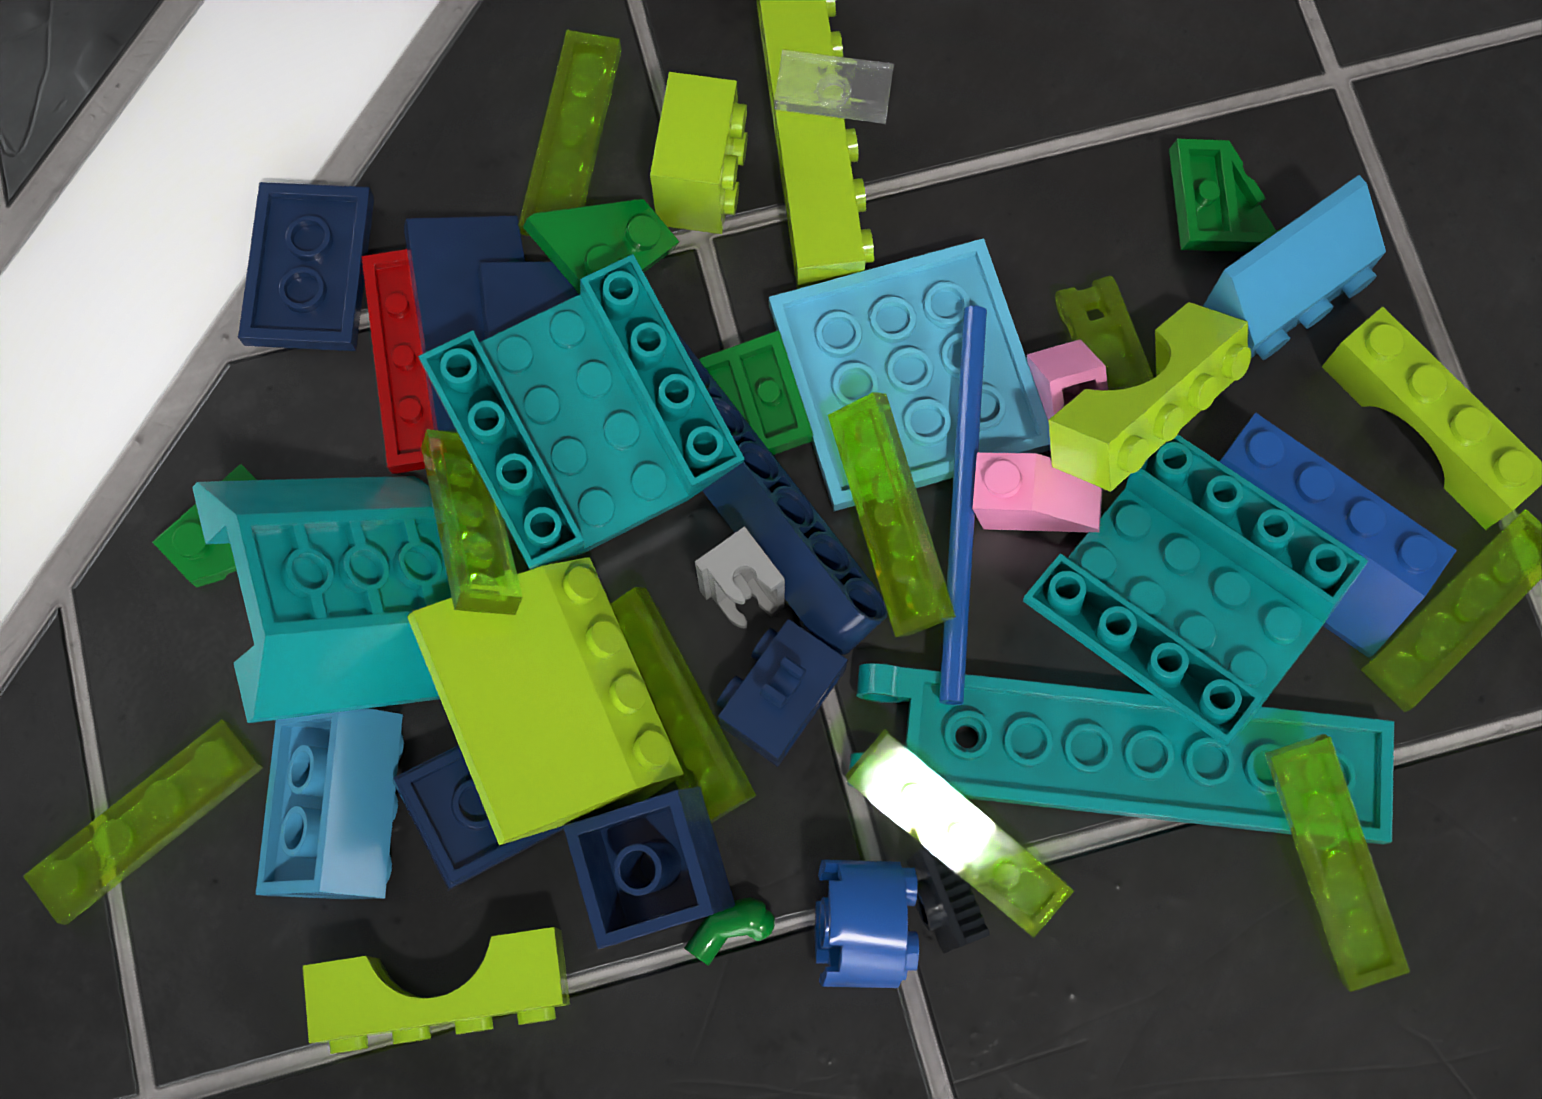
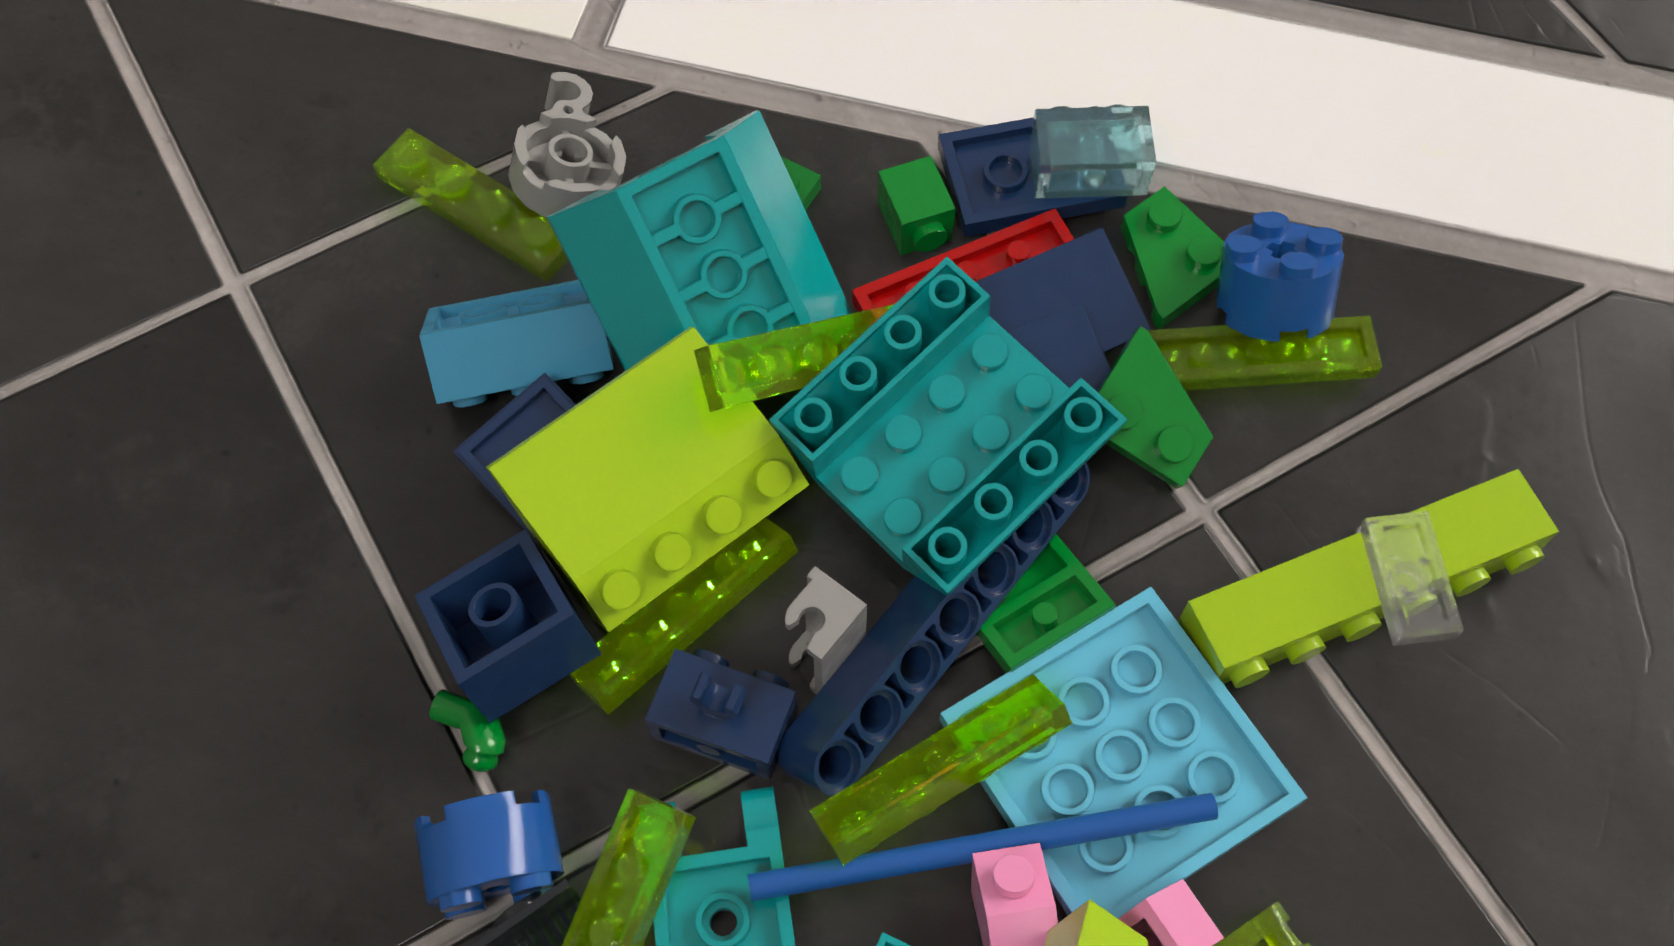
camera: 75 degrees right, 10 degrees down
lime arch [303,927,570,1054] -> none
lime brick [650,72,748,234] -> none
none -> light grey piece [508,72,626,218]
none -> green brick [877,156,956,256]
none -> clear light blue brick [1029,104,1156,198]
none -> green wing [1121,186,1224,330]
none -> blue brick [1216,211,1344,342]

